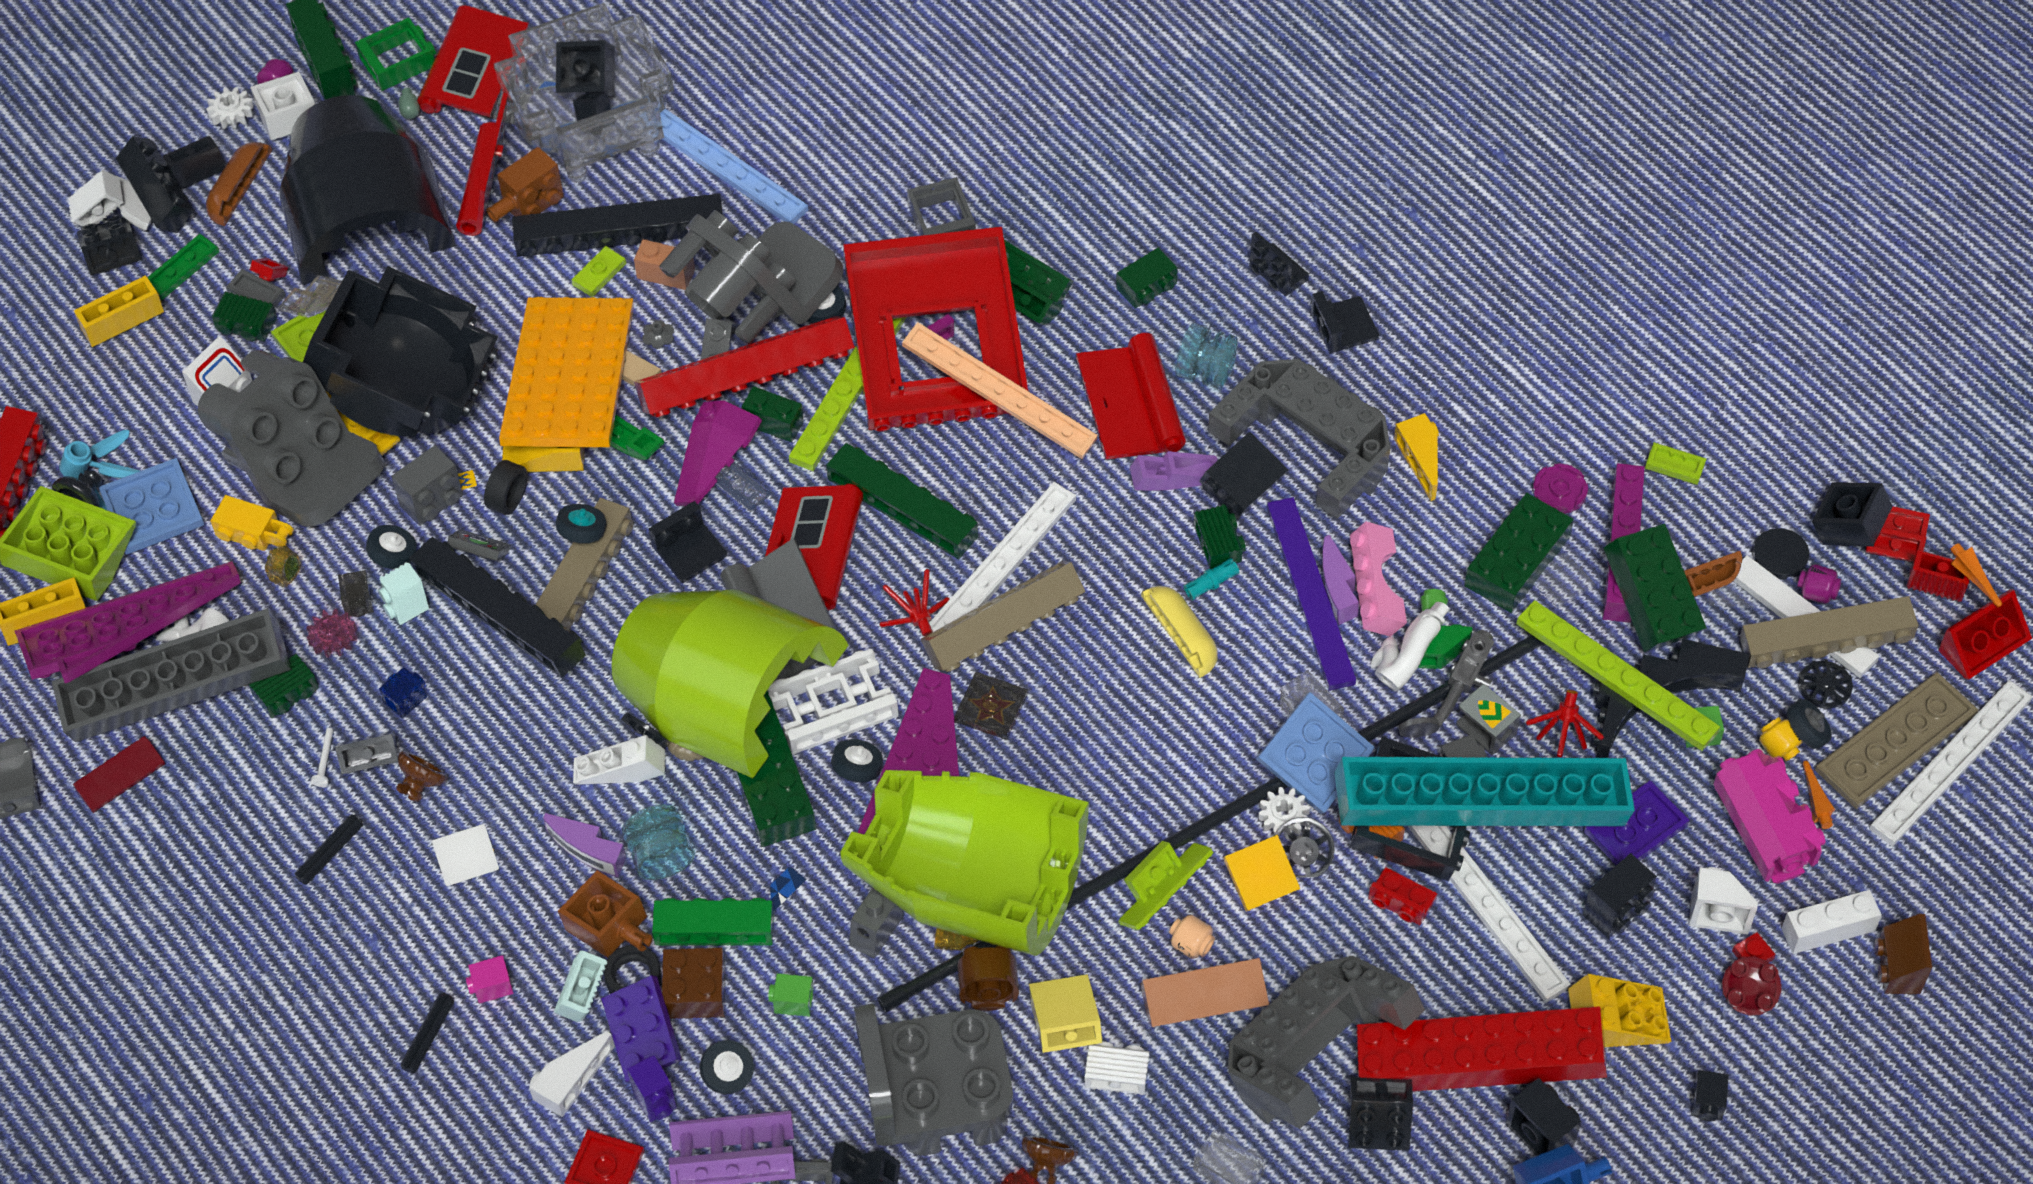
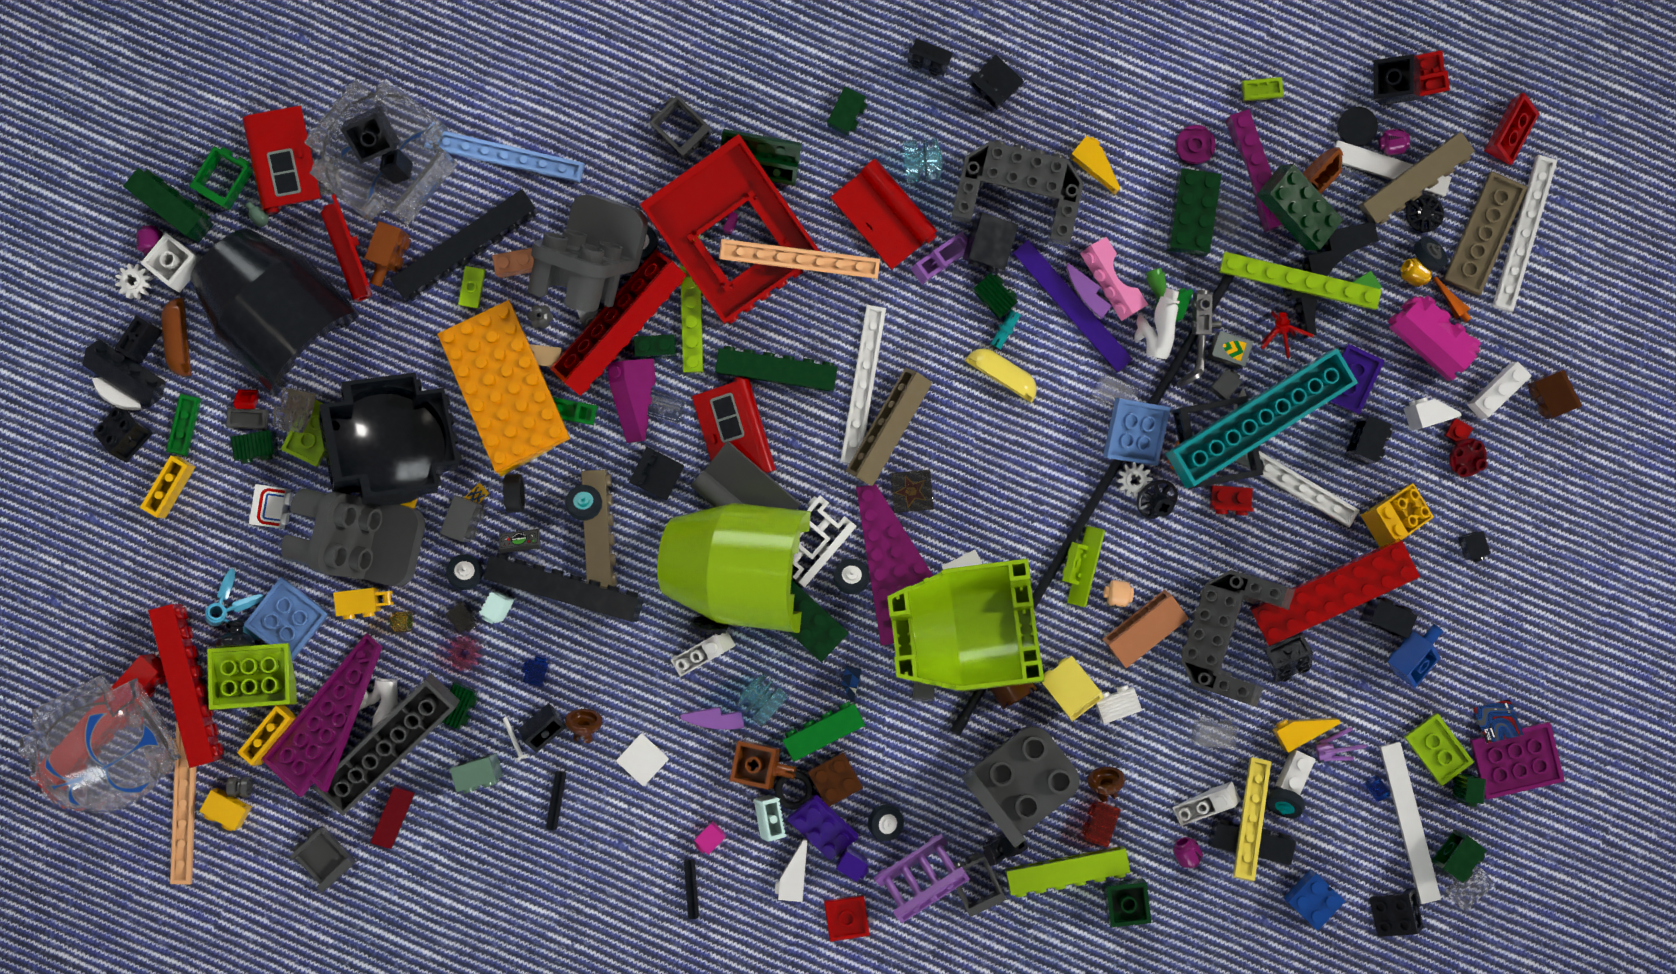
camera: 25 degrees left, 30 degrees up
white brick [68,170,123,227] -> none
bright green brick [768,974,814,1017] -> none
red plant [879,569,950,636] -> none
yellow tile [1223,835,1300,911] -> none
red brick [1907,550,1970,602] -> none
orange piece [1950,543,2002,607] -> none
none -> sand green brick [450,753,503,794]

